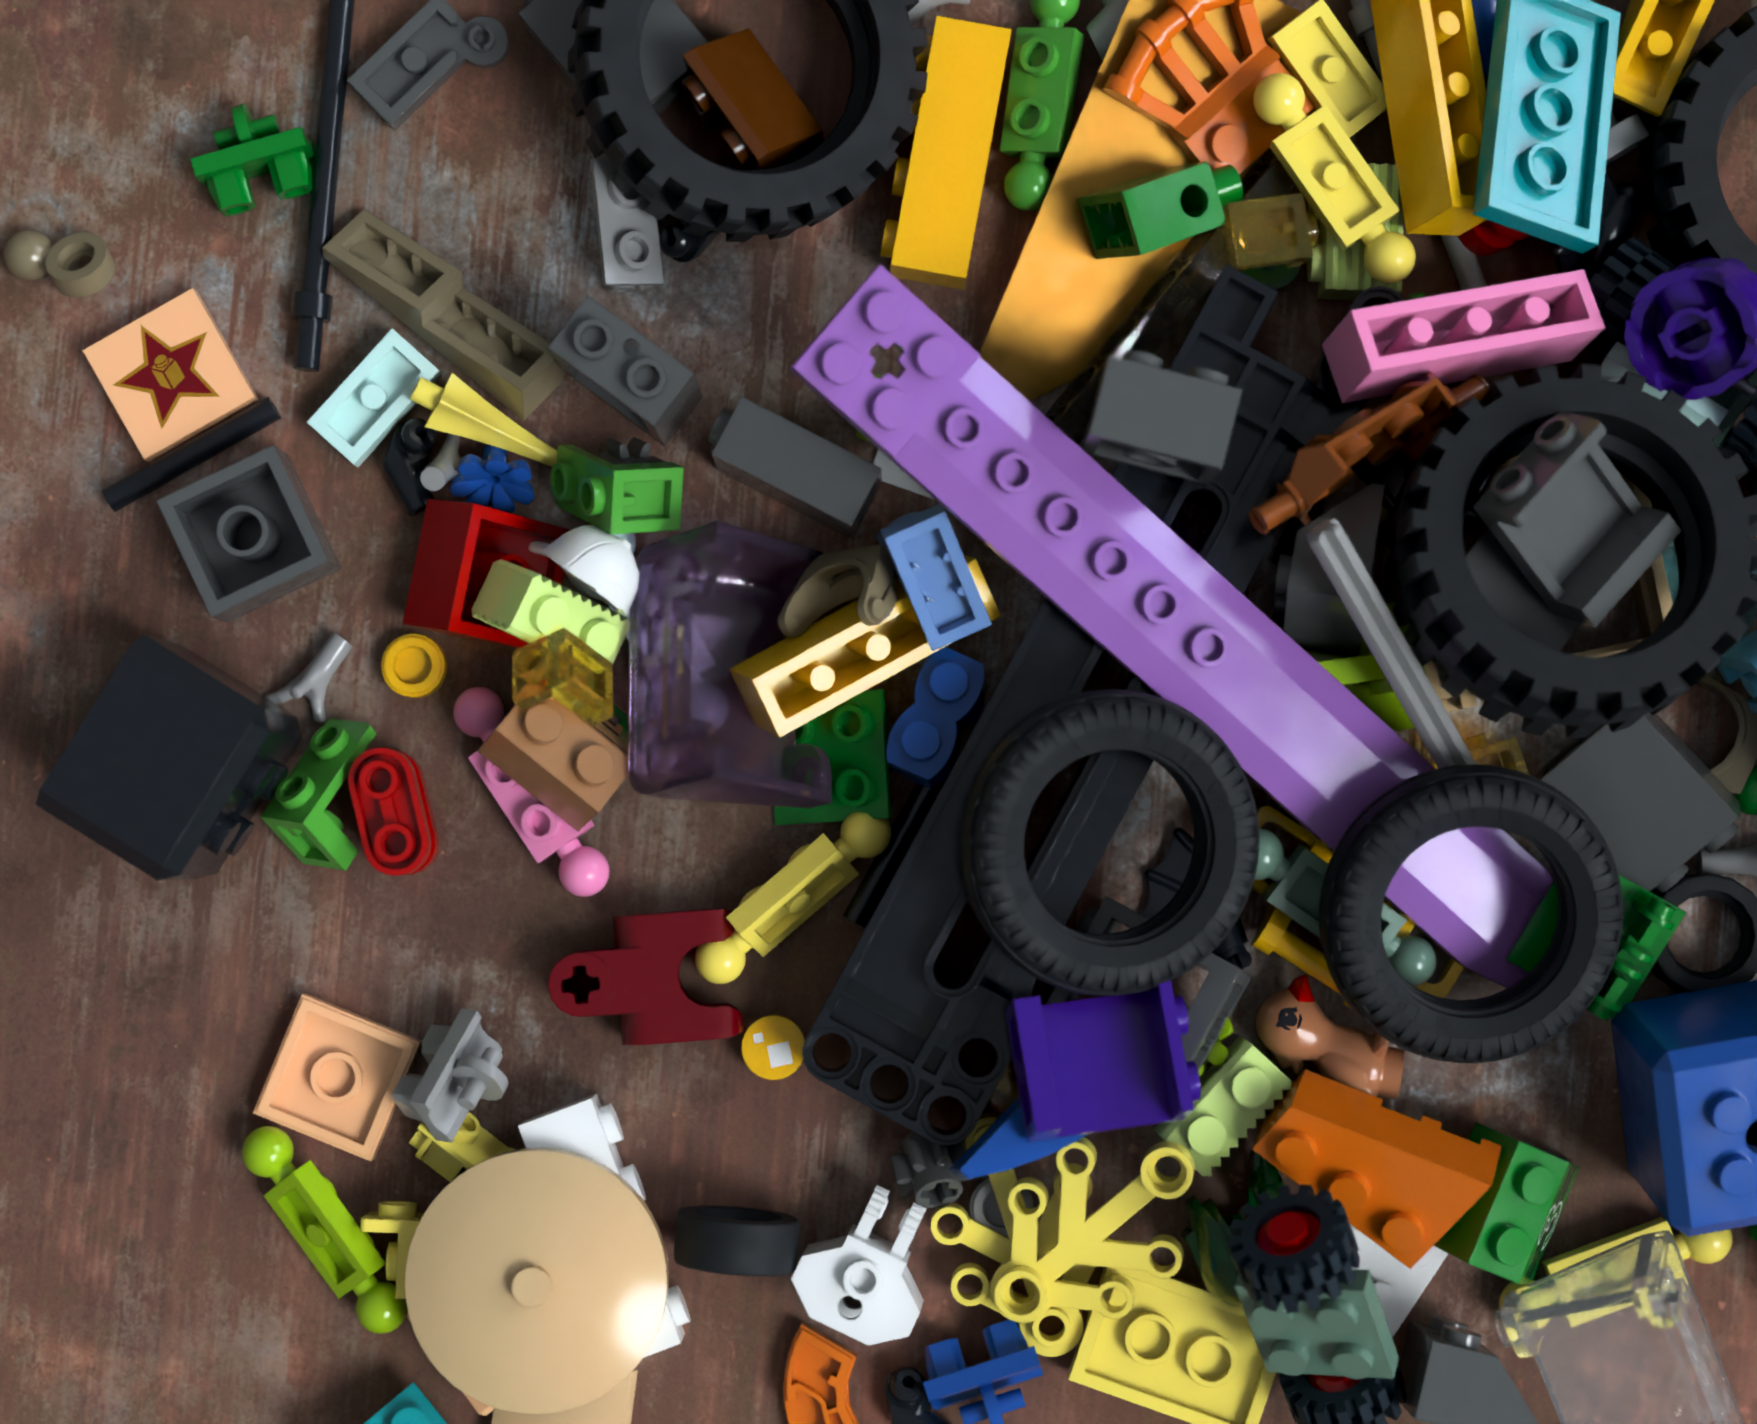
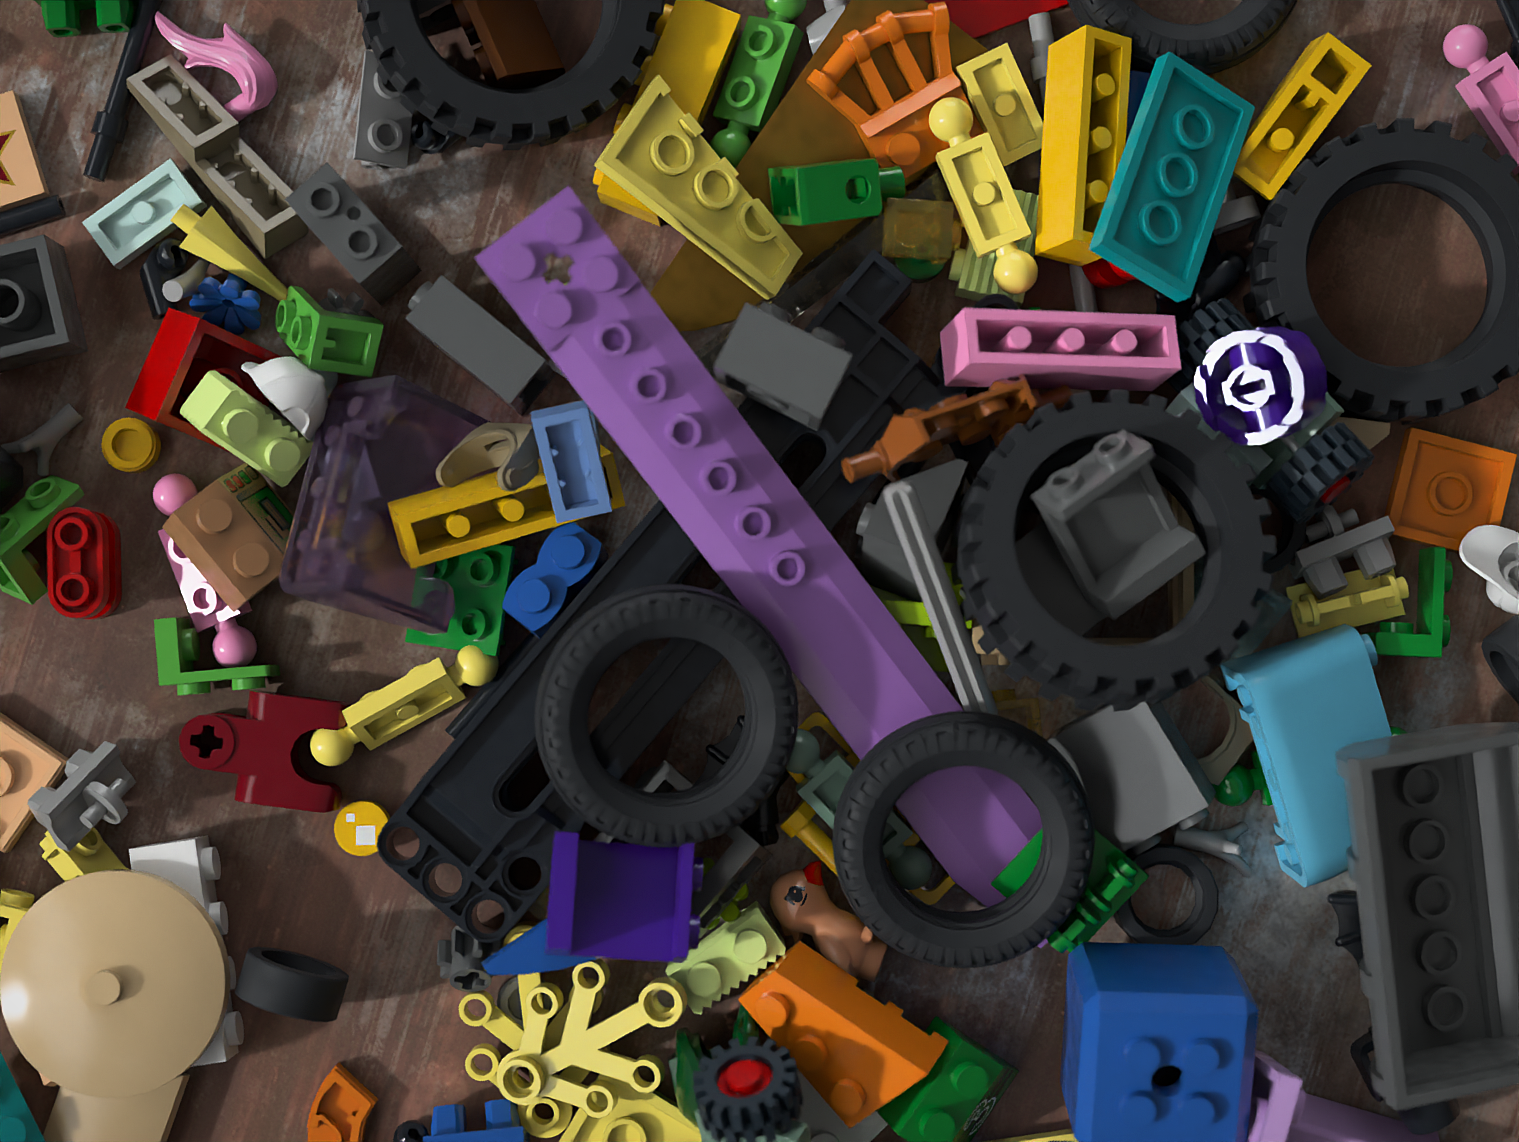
camera: 10 degrees right, 0 degrees up
clear yellow bracket [512,628,614,726] -> none
white hinge [791,1185,926,1346] -> none
none -> bright green bracket [154,617,280,696]
none -> bright pink piece [155,11,278,122]
none -> light yellow wing [594,75,803,300]

